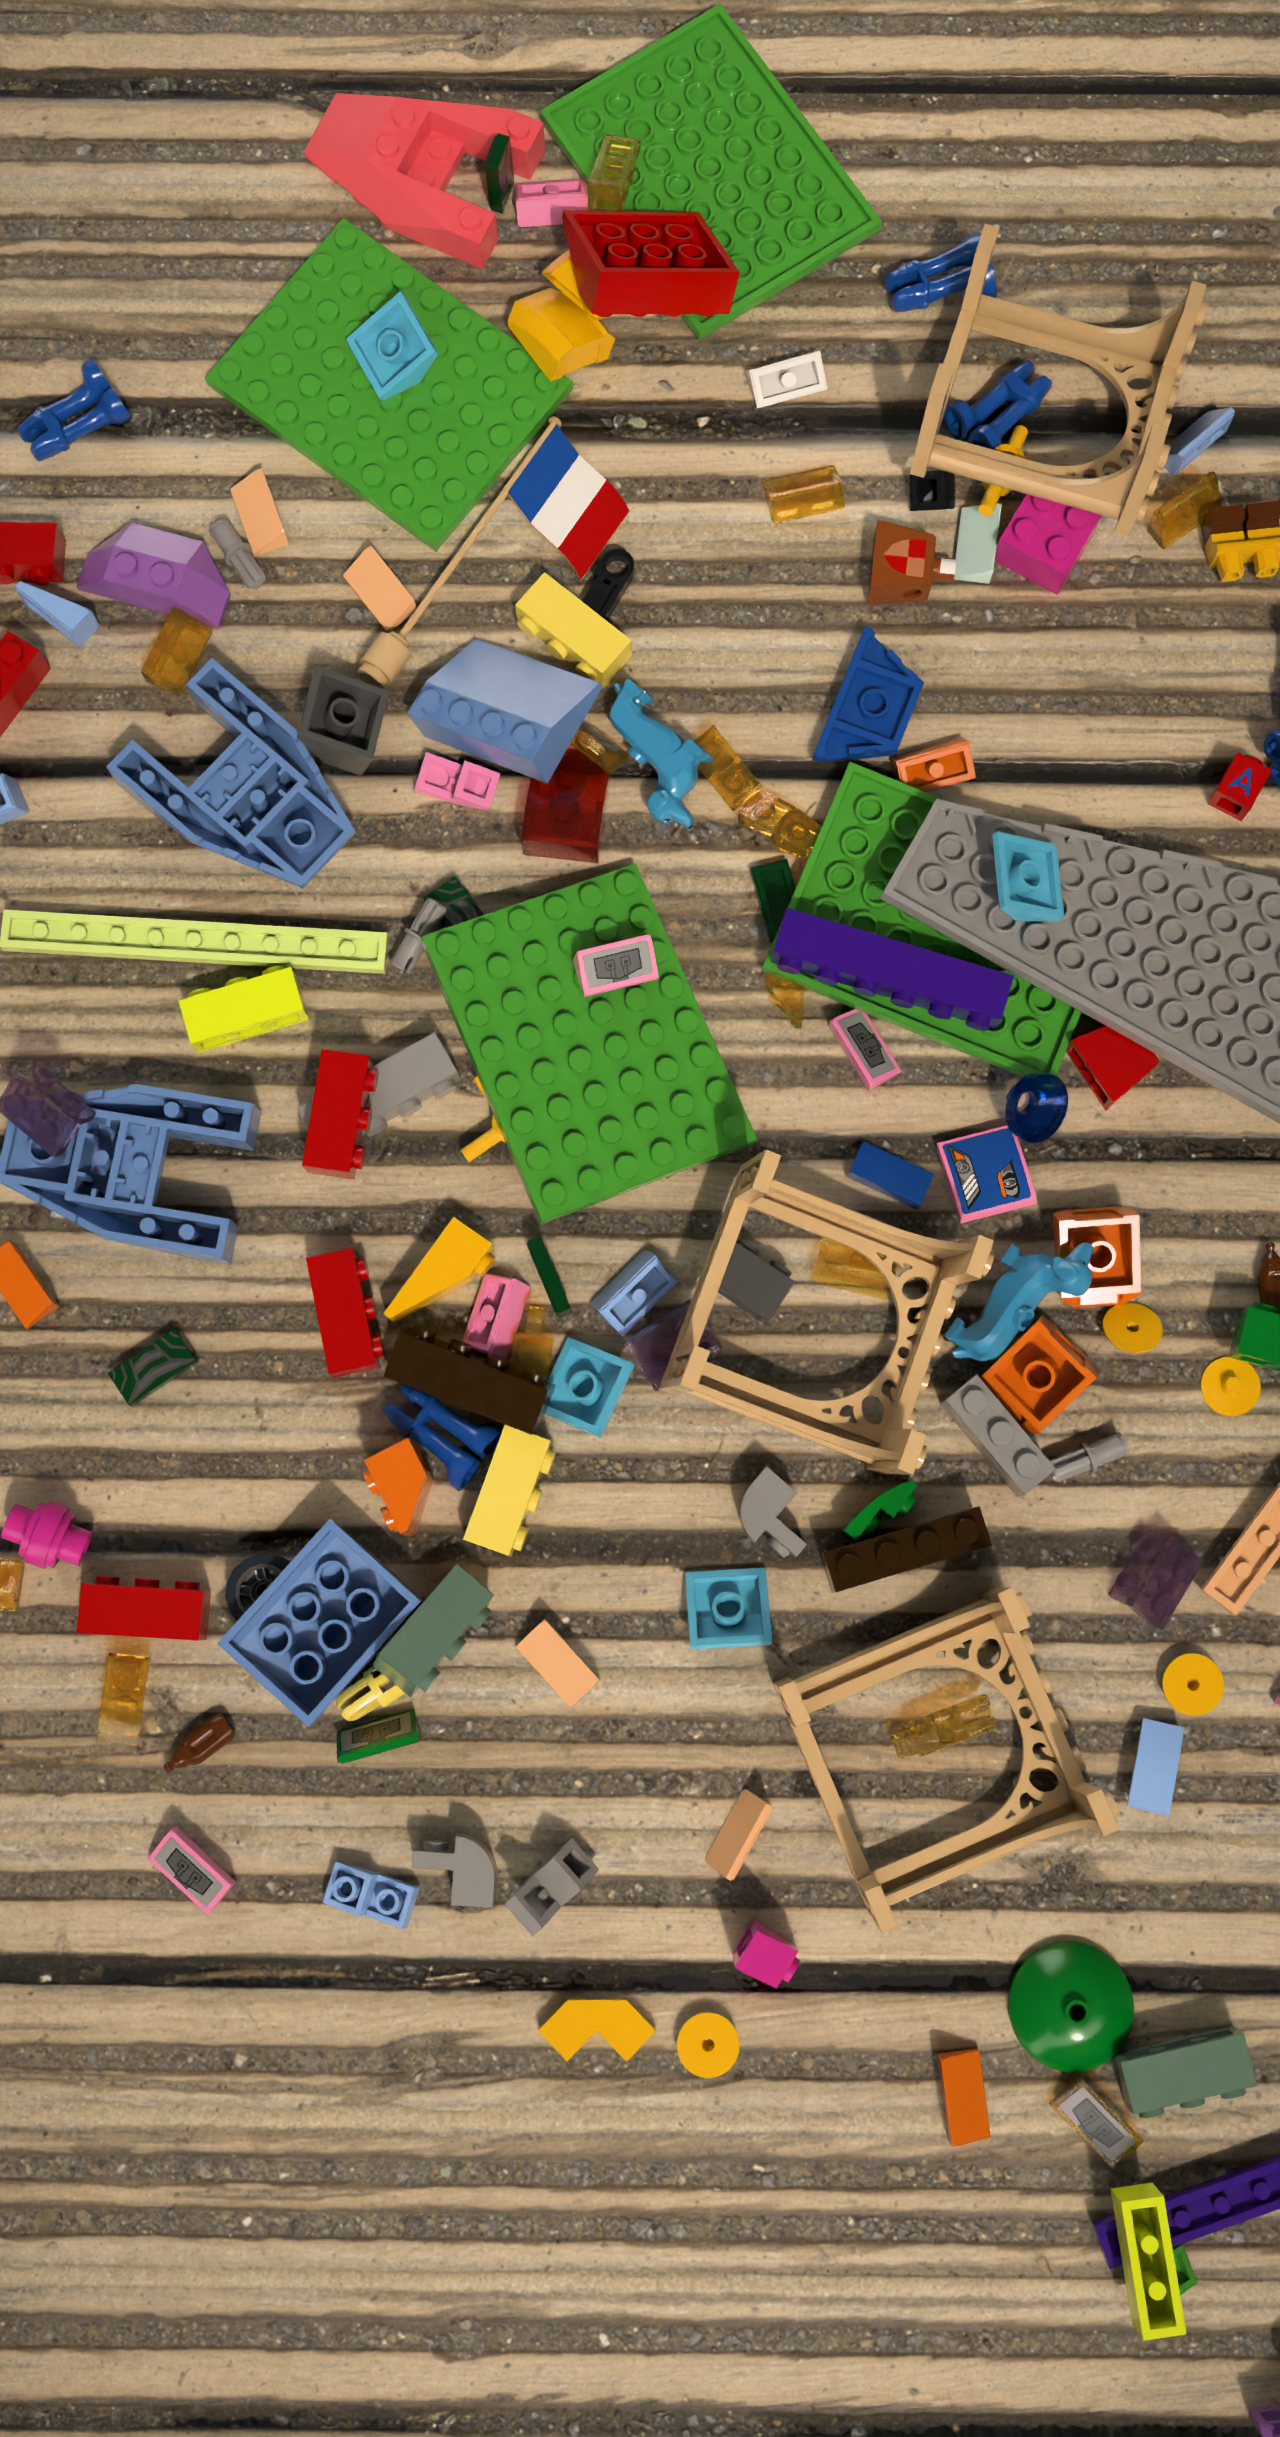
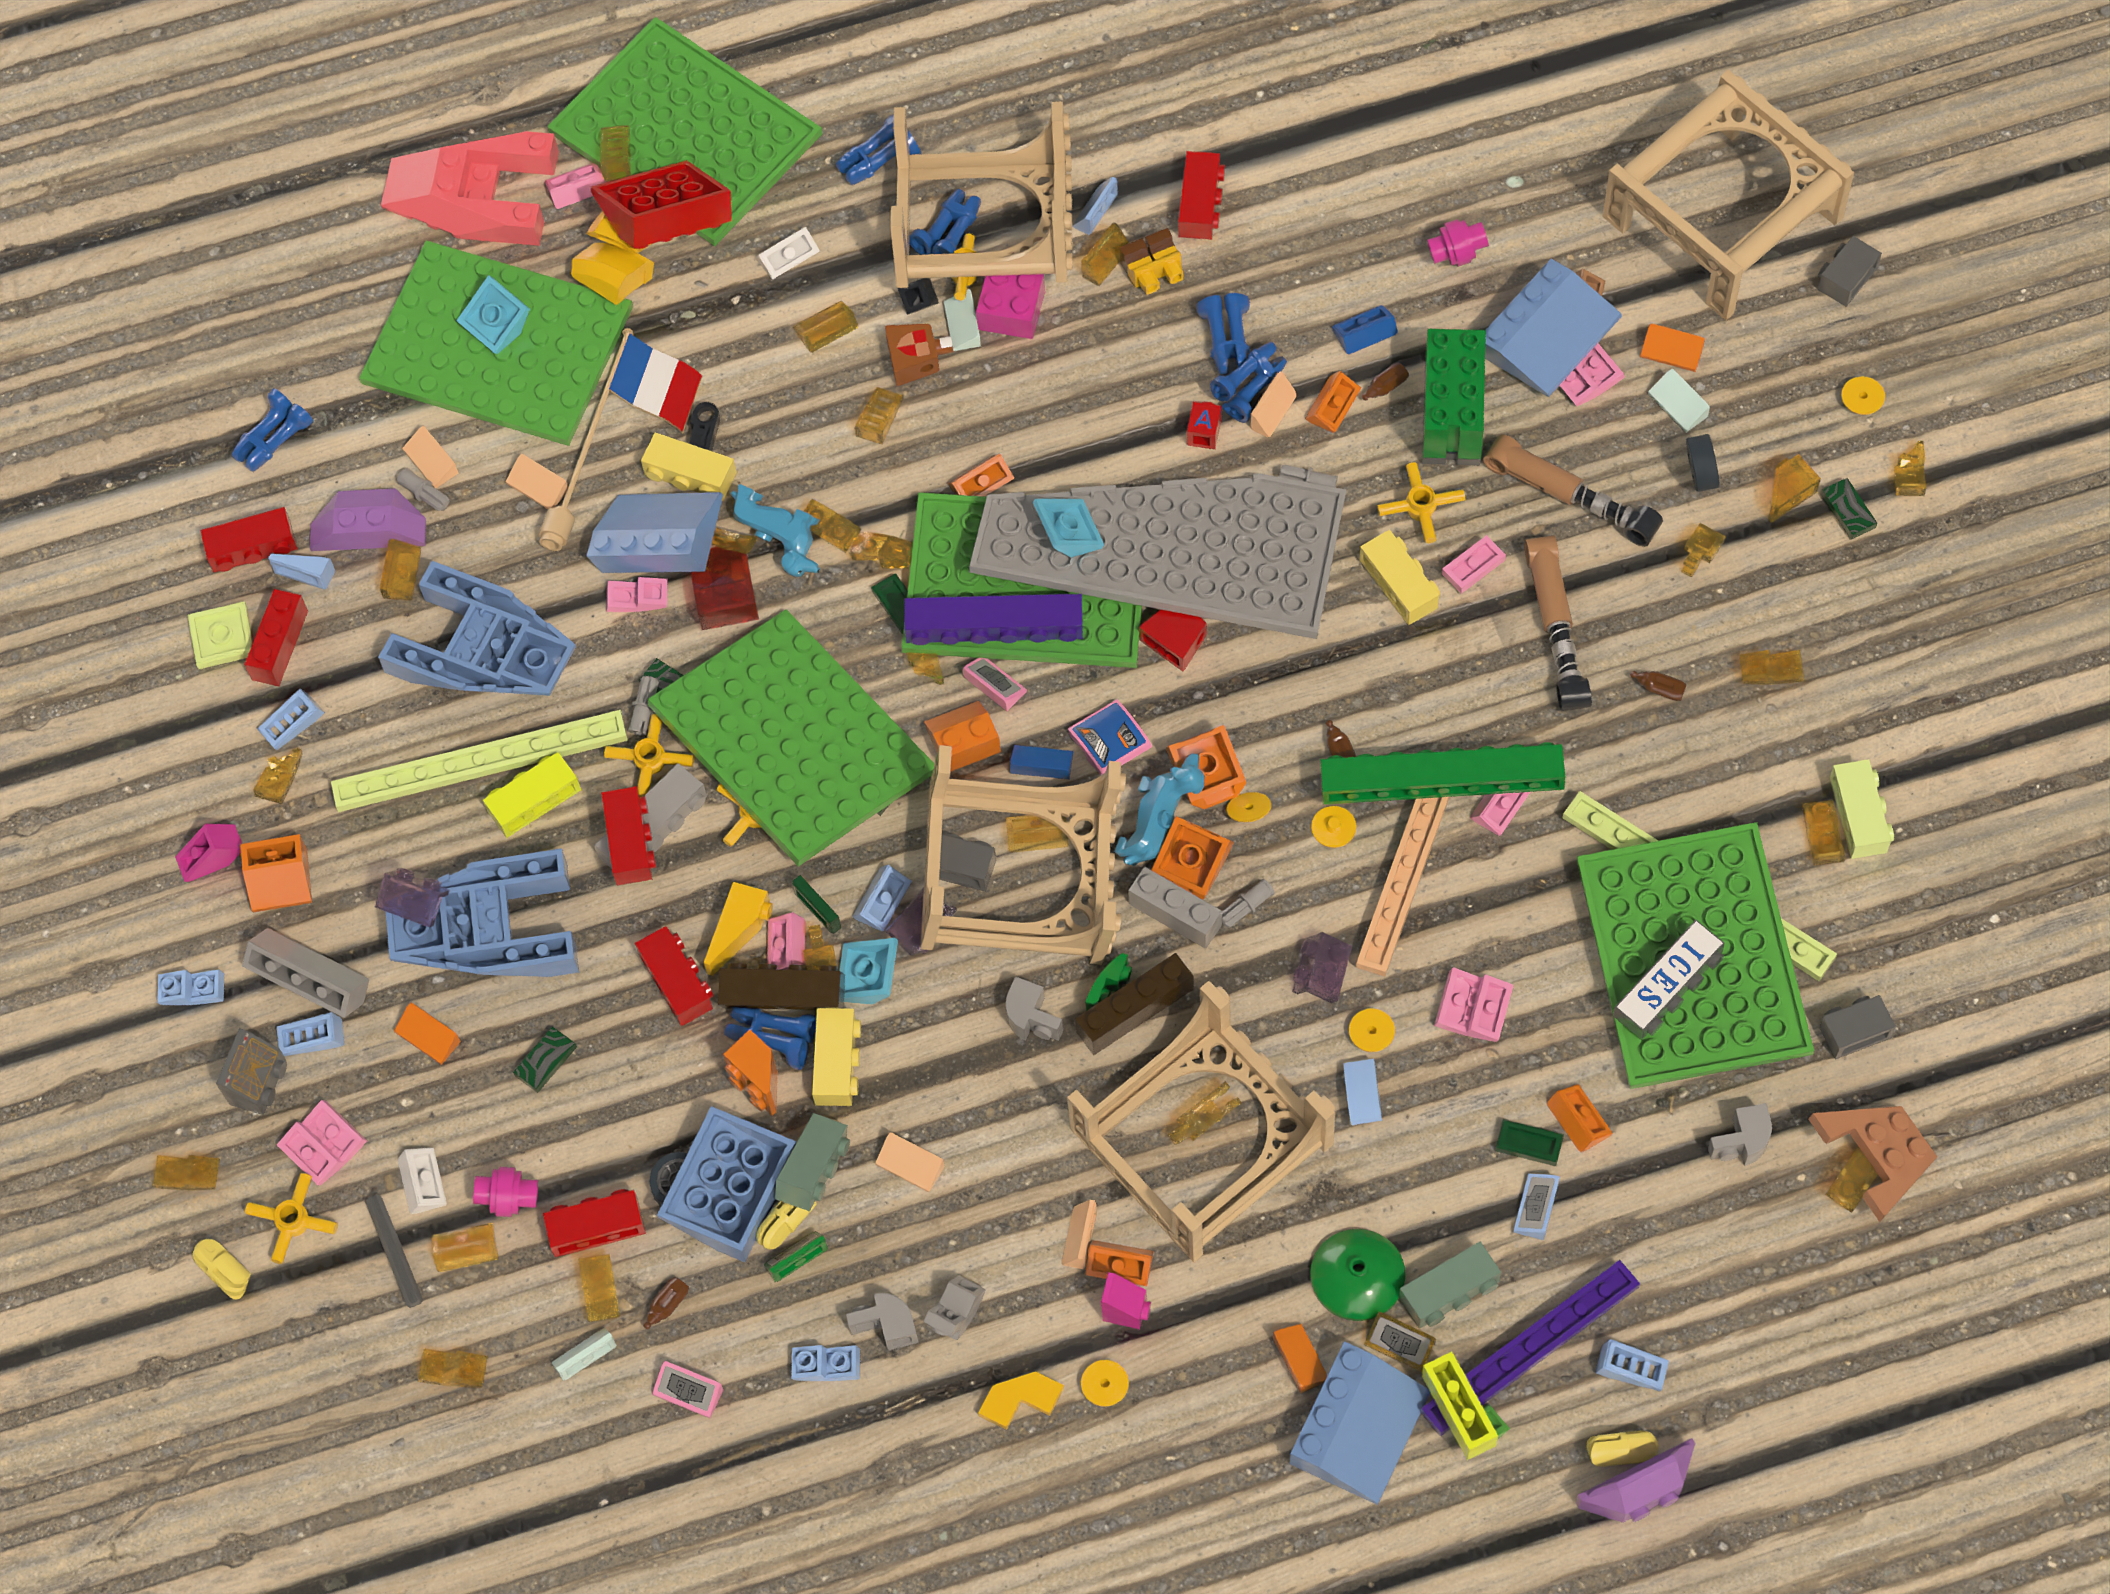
camera: 15 degrees left, 15 degrees down
dark grey slope [297,665,390,776] -> none
dark green tile [485,133,514,214] -> none
slope [573,934,659,997] -> none
medium azure slope [685,1567,772,1650] -> none
blue wing [813,626,924,762] -> none
clear blue piece [1005,1072,1068,1143] -> none
none -> light aqua slope [552,1328,617,1381]
none -> yellow bar [604,714,694,797]
none -> clear yellow slope [854,387,904,445]
none -> orange slope [924,701,1001,772]
none -> orange slope [1085,1240,1154,1286]
none -> medium blue slope [1290,1341,1430,1505]

